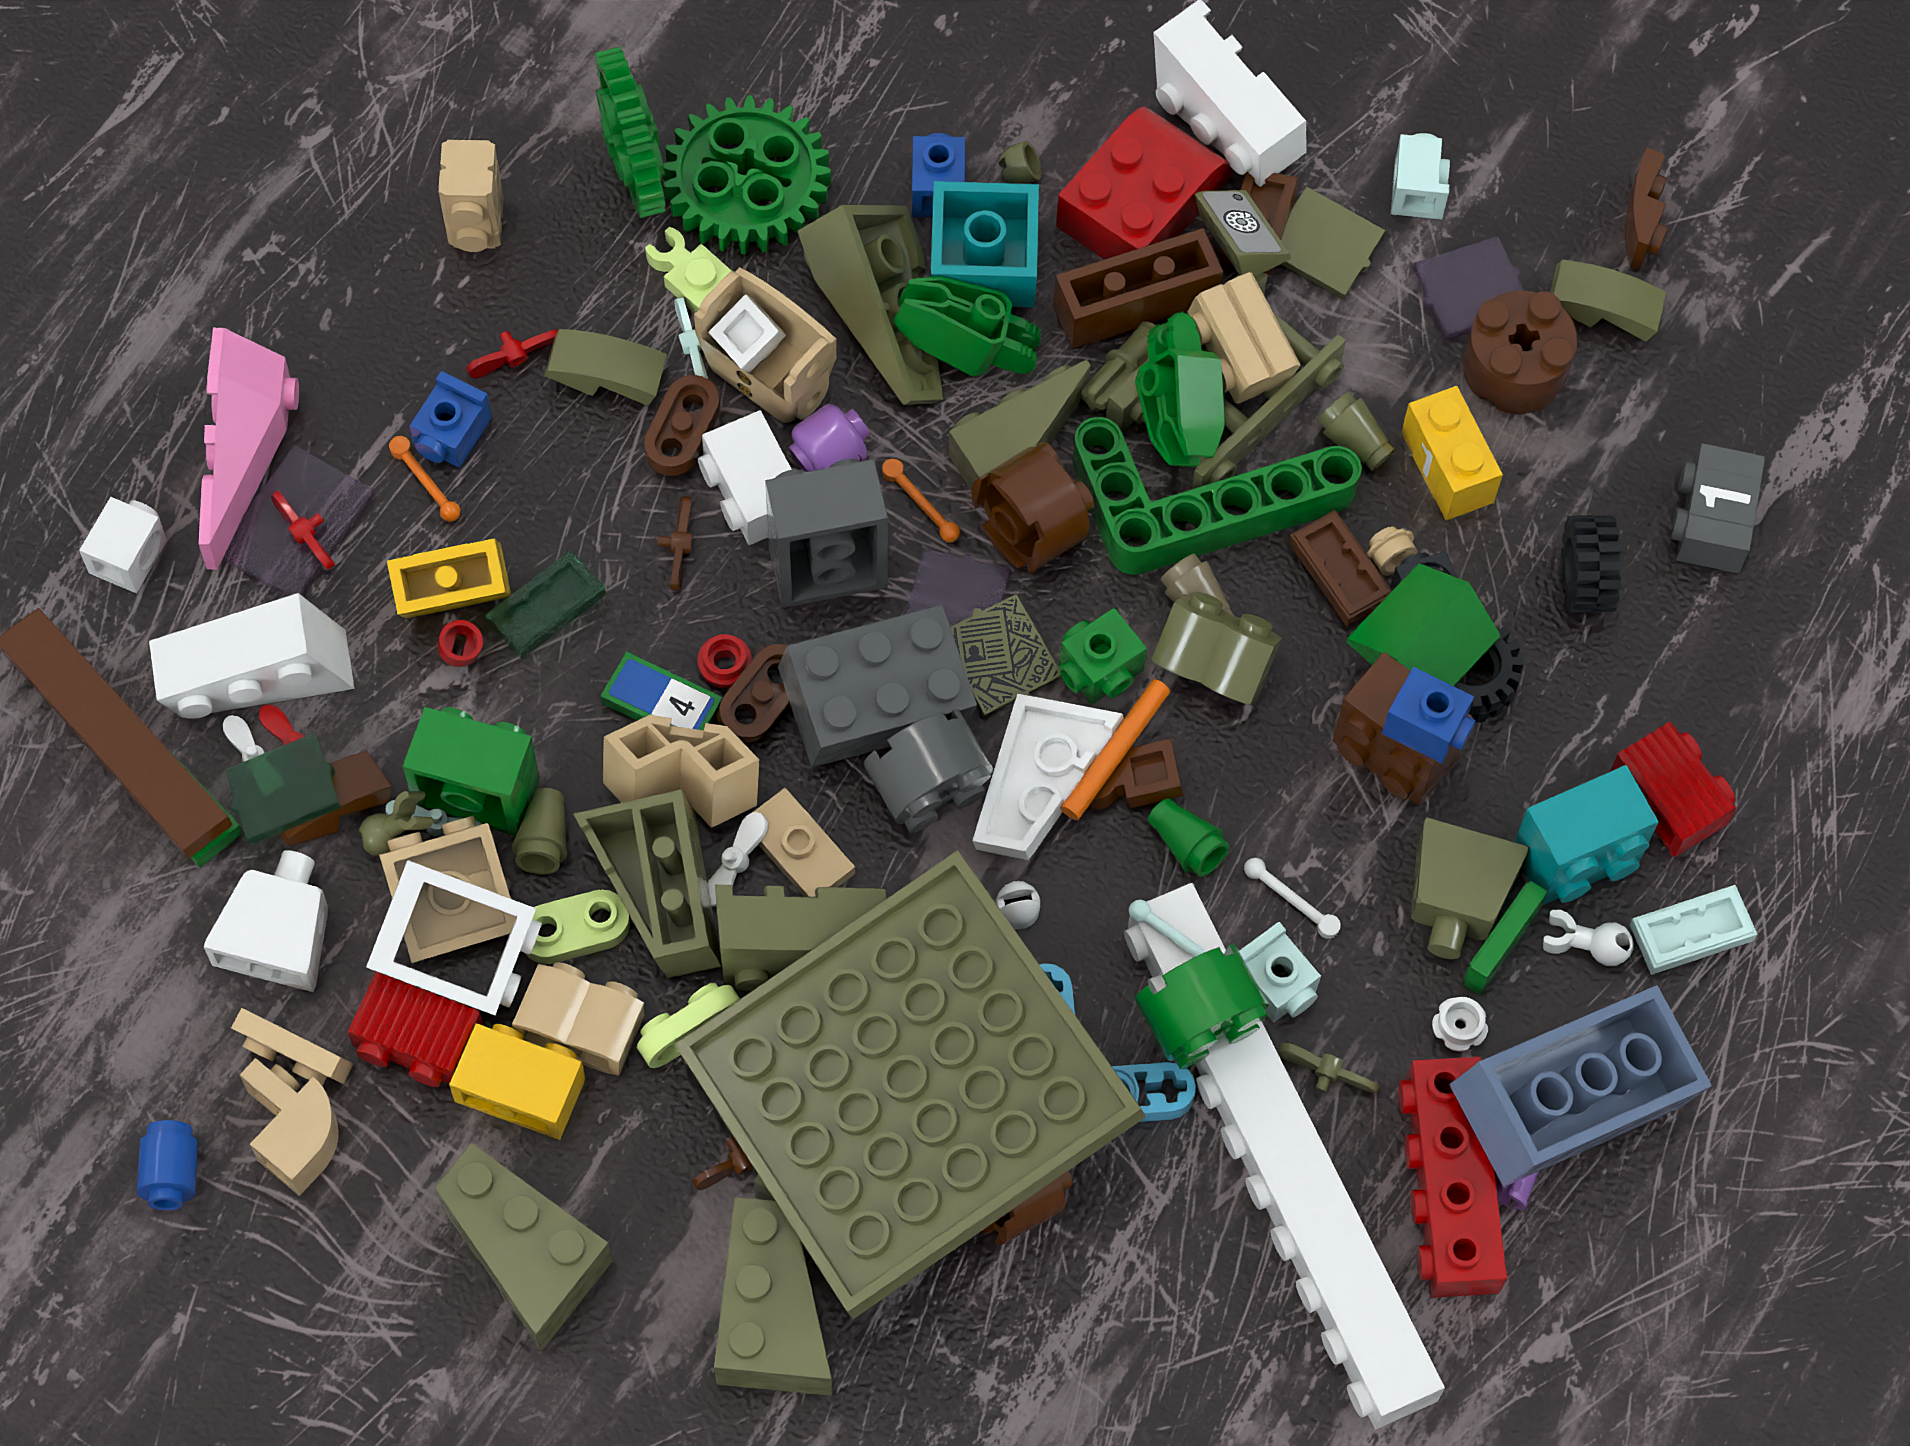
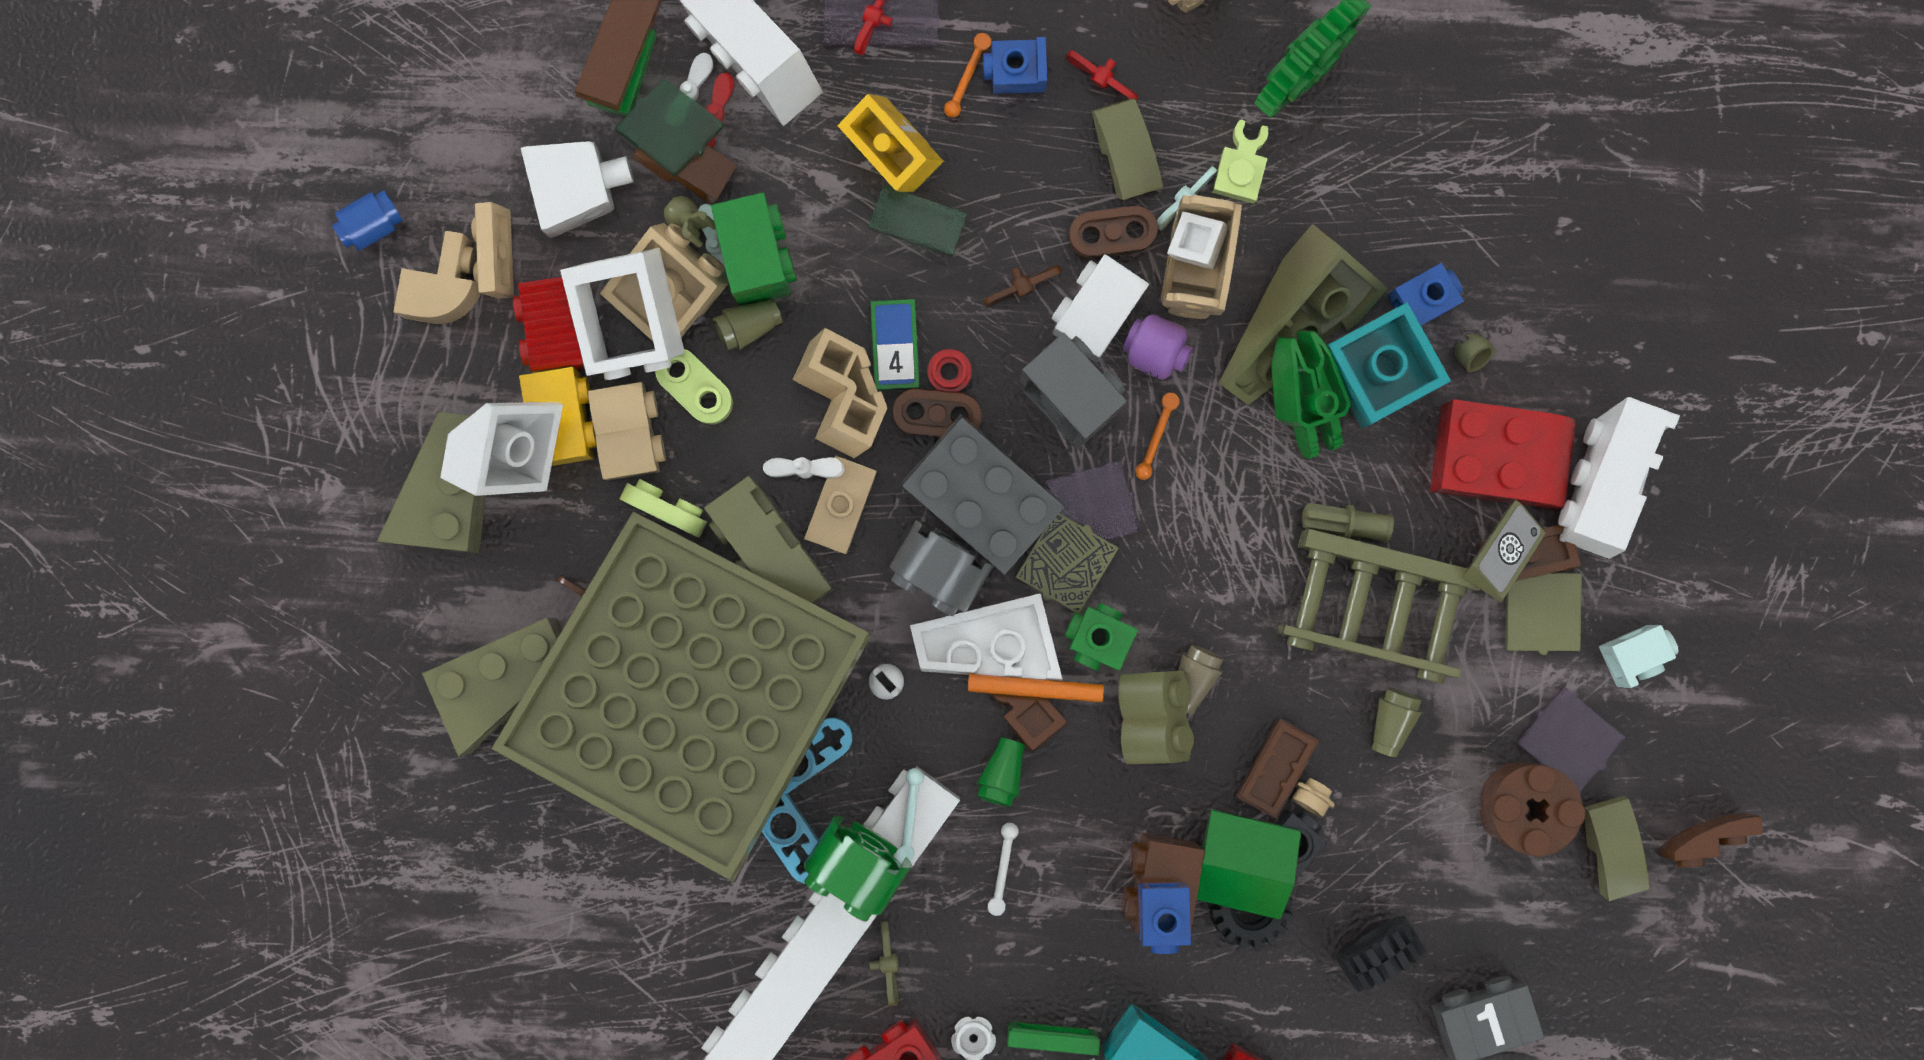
camera: 55 degrees right, 20 degrees up
red hinge [437,620,483,667] -> none
olive wedge [573,789,722,978] -> none
green gear [663,95,831,254] -> none
olive slope [948,359,1091,489] -> none
reddish brown brick [971,442,1094,572] -> none
reddish brown brick [1053,228,1223,349] -> none
green beam [1072,417,1362,575] -> none
green hinge [1135,311,1225,467] -> none
tan brick [1188,272,1300,404] -> none
light aqua brick [1239,922,1321,1023] -> none
yellow brick [1401,386,1503,521] -> none
olive torso [1411,817,1529,959] -> none
none -> white slope [440,402,563,496]

